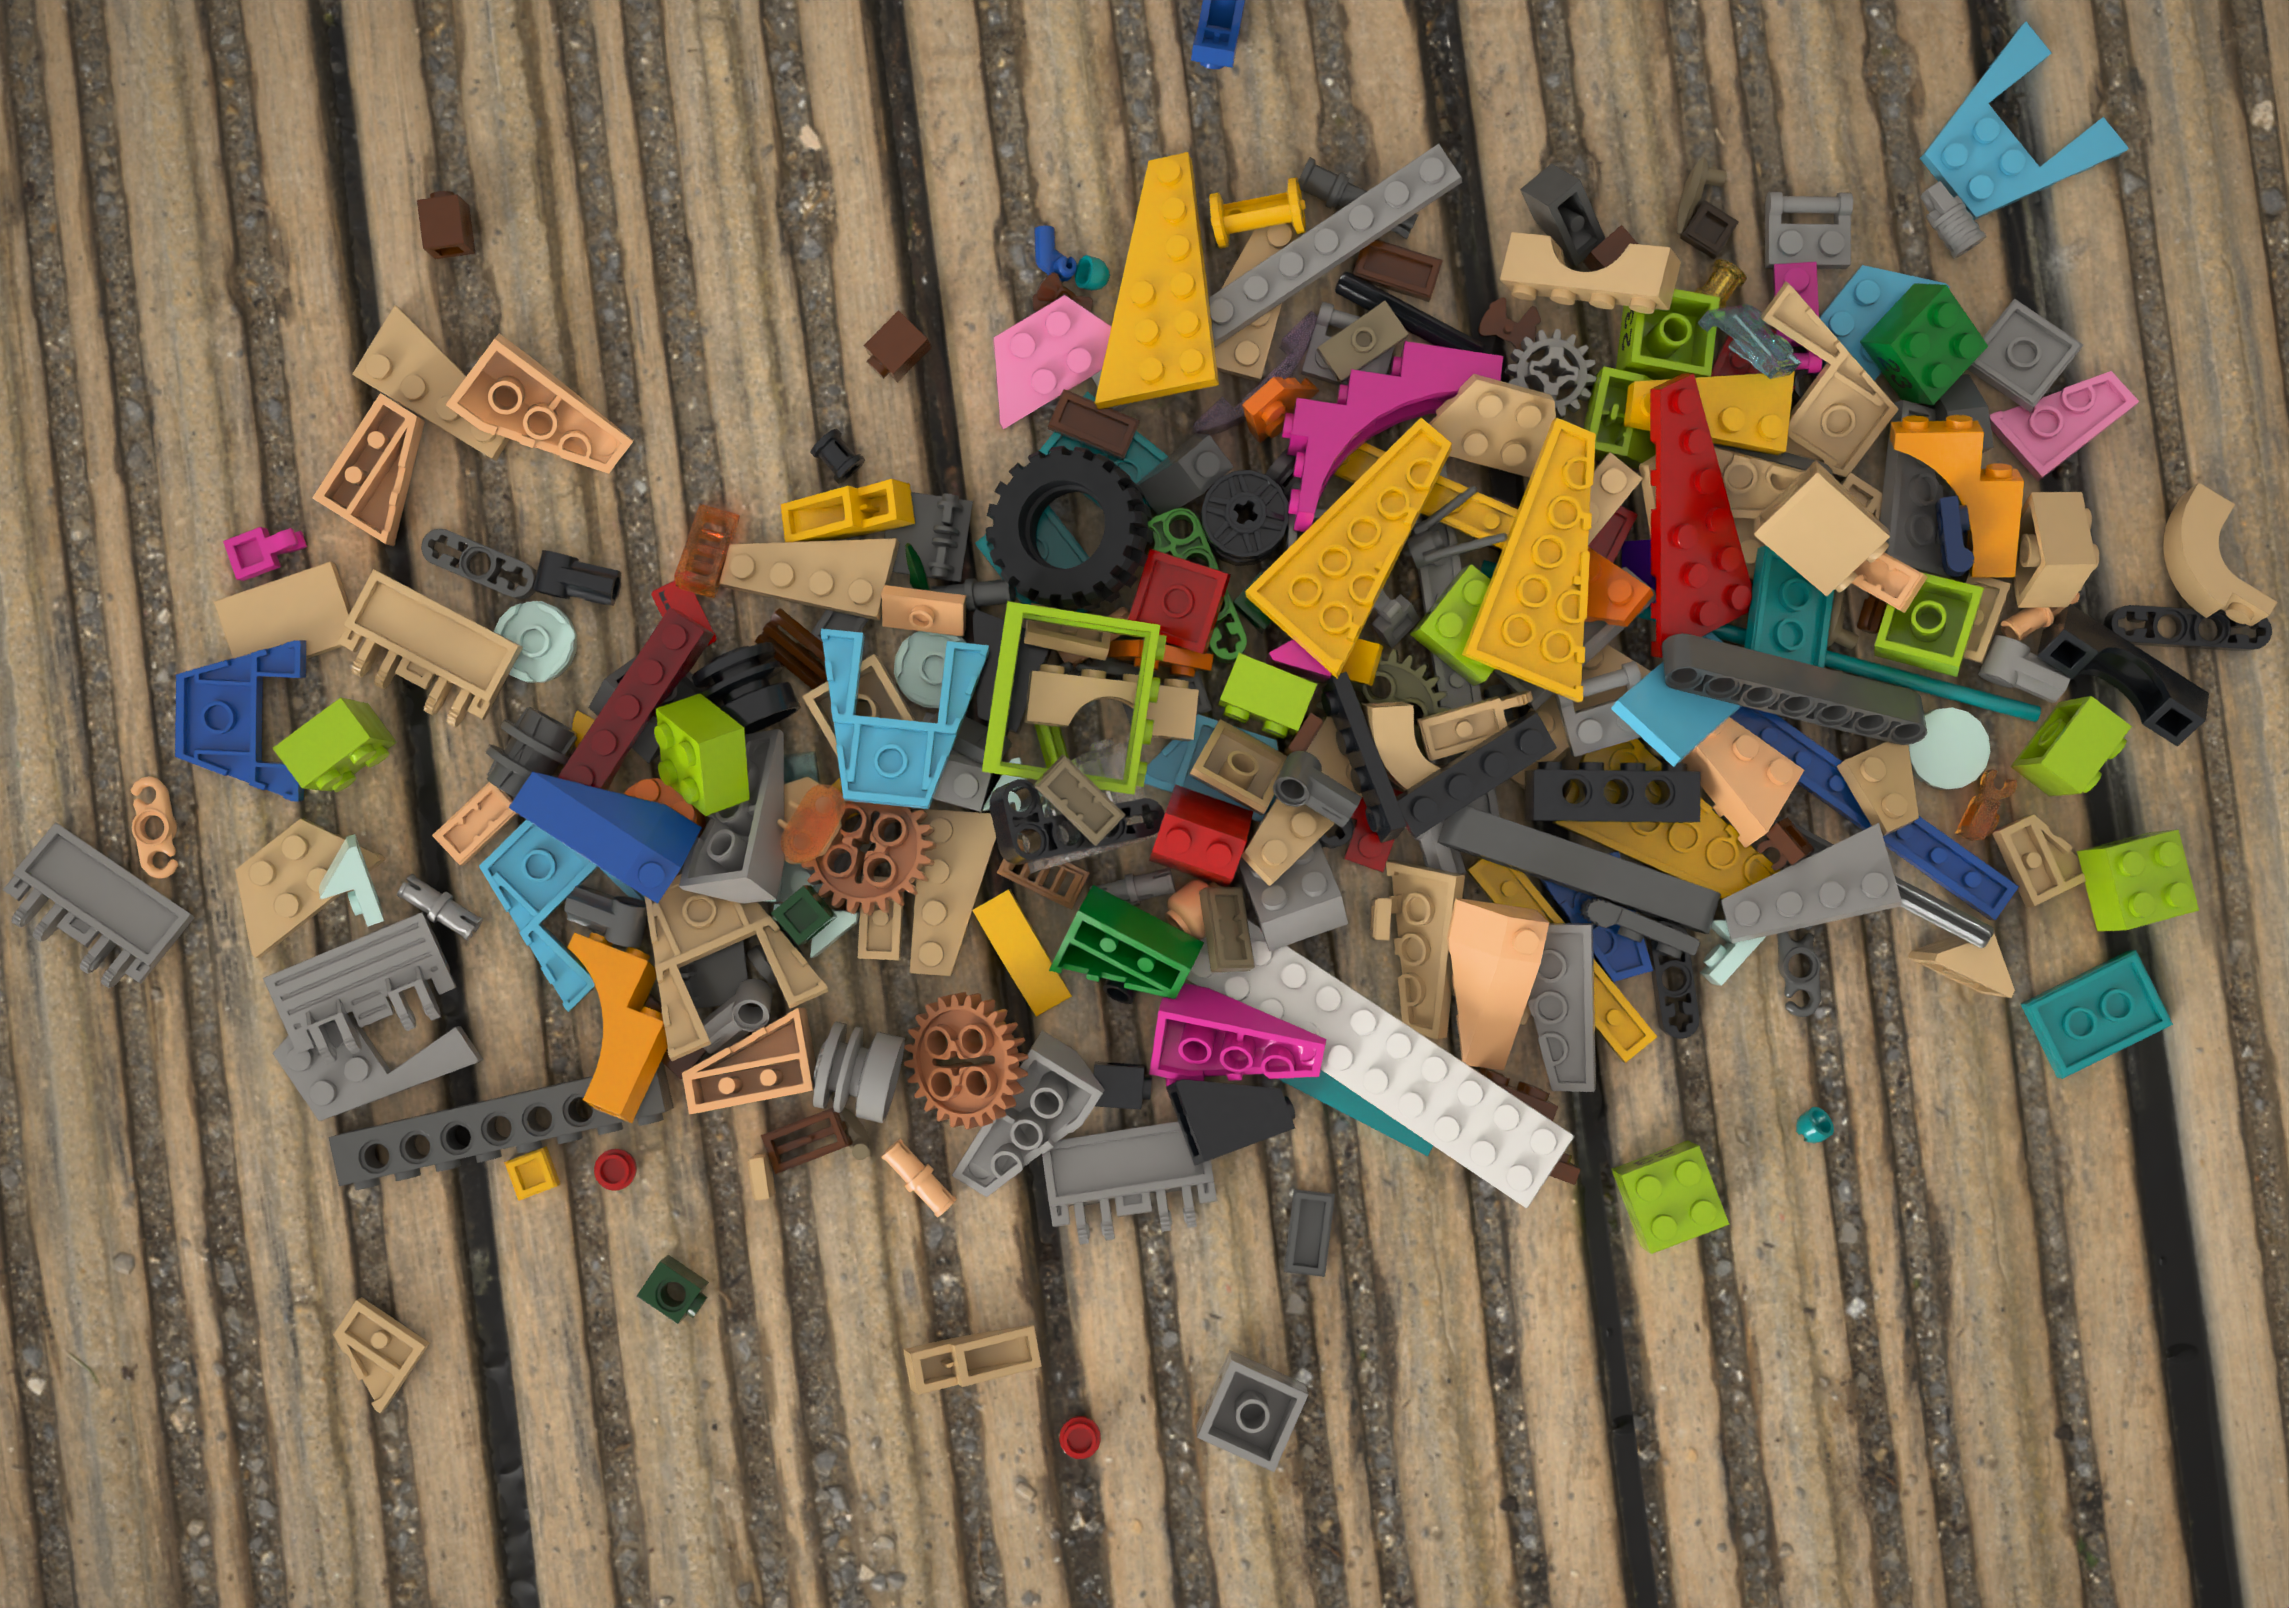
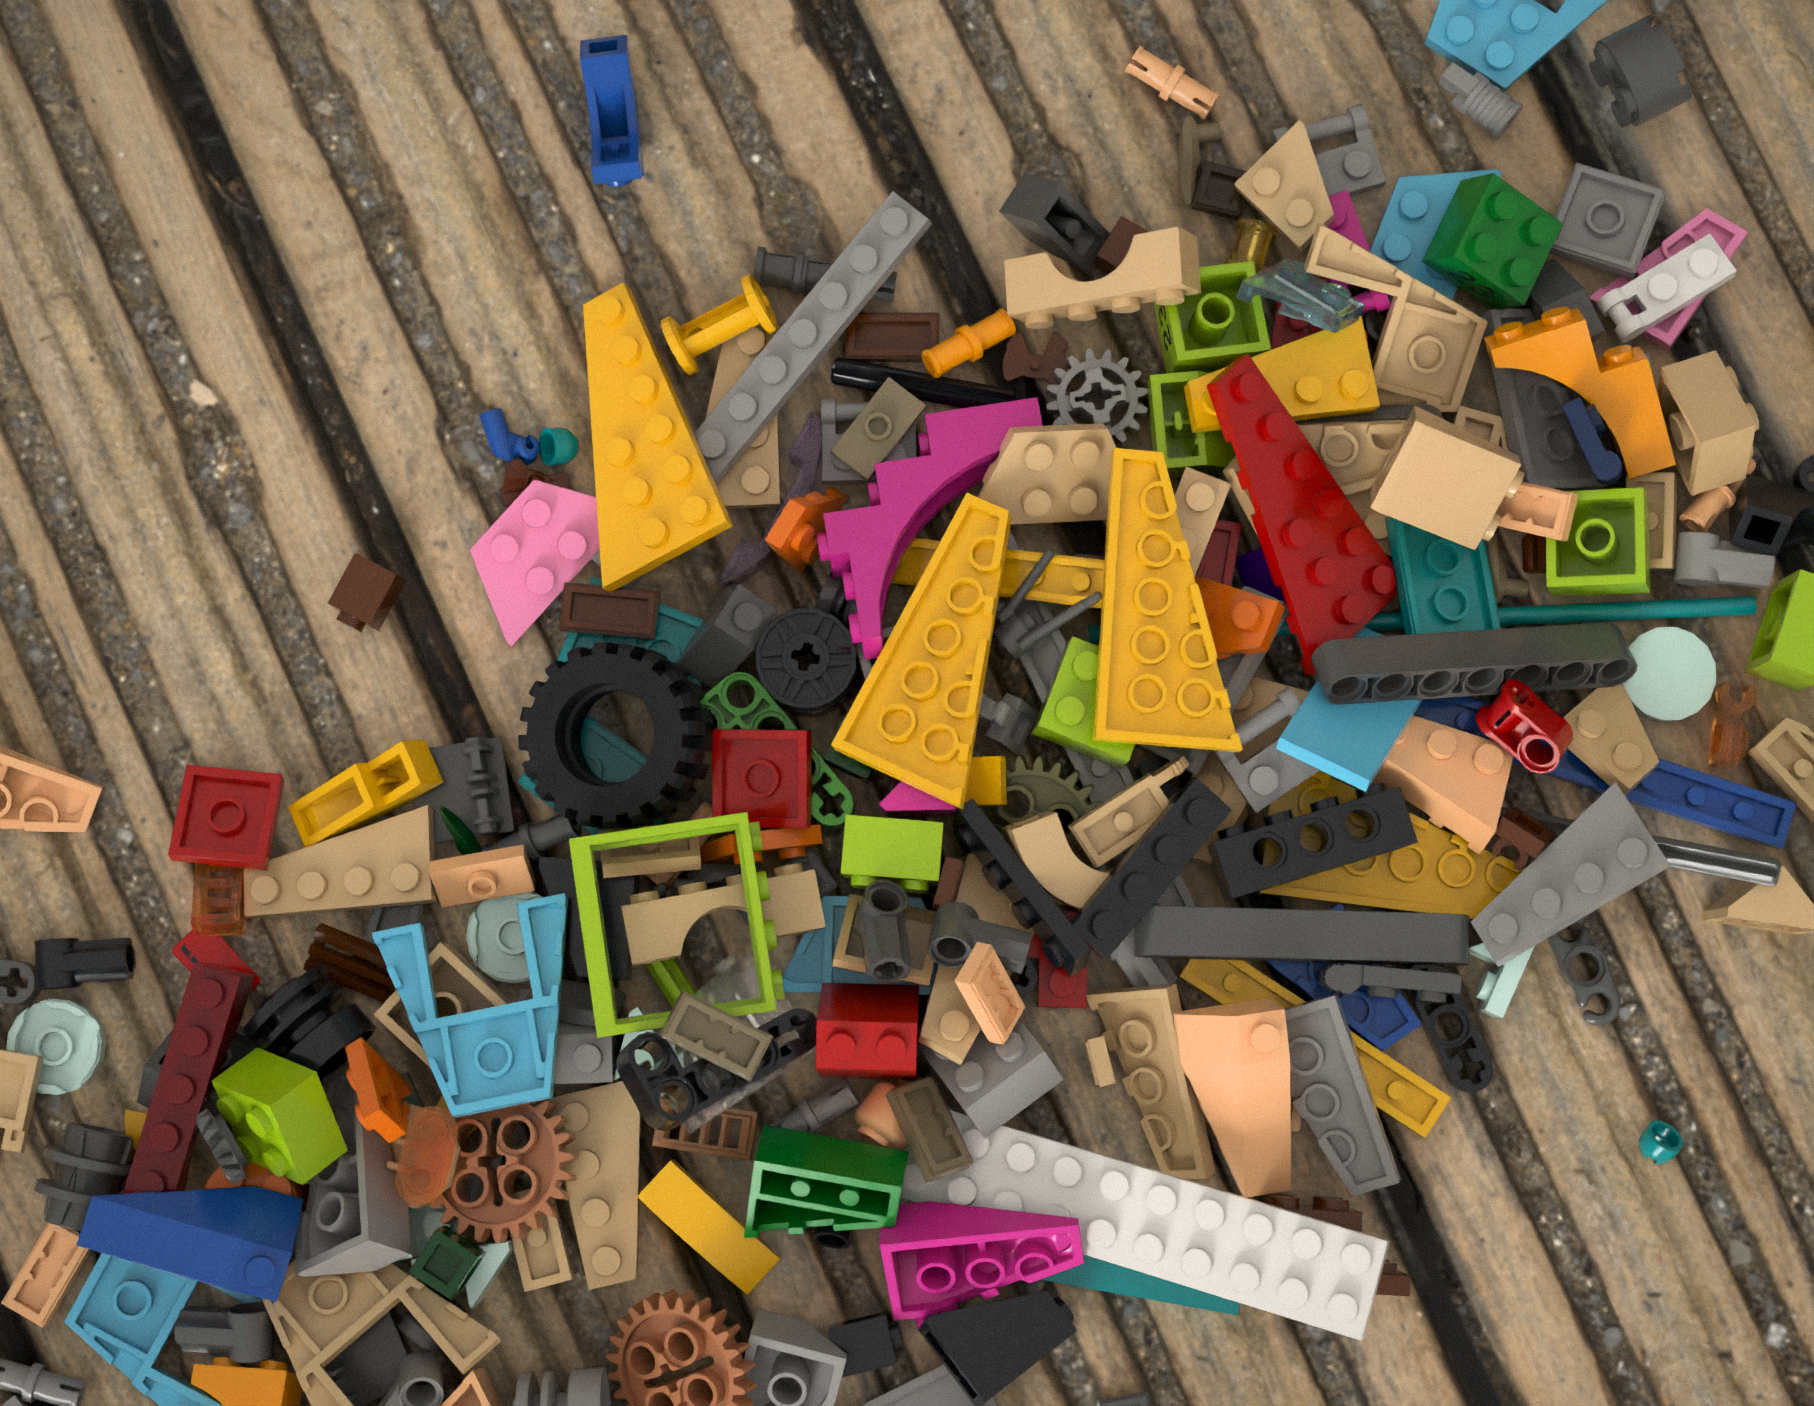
camera: 15 degrees left, 5 degrees down
black bush [810,429,865,484] -> none
lime brick [1611,1140,1730,1254] -> none
none -> red plate [168,765,285,870]
none -> dark grey gear [196,1108,249,1184]
none -> orange wing [345,1037,412,1143]
none -> dark grey piece [854,880,911,985]
none -> light orange pin [921,308,1016,378]
none -> light nougat plate [955,942,1025,1045]
none -> light nougat pin [1125,45,1220,120]
none -> tan wing [1234,120,1335,252]
none -> red piece [1475,679,1573,774]
none -> dark grey brick [1589,15,1692,128]
none -> white plate [1596,233,1737,343]

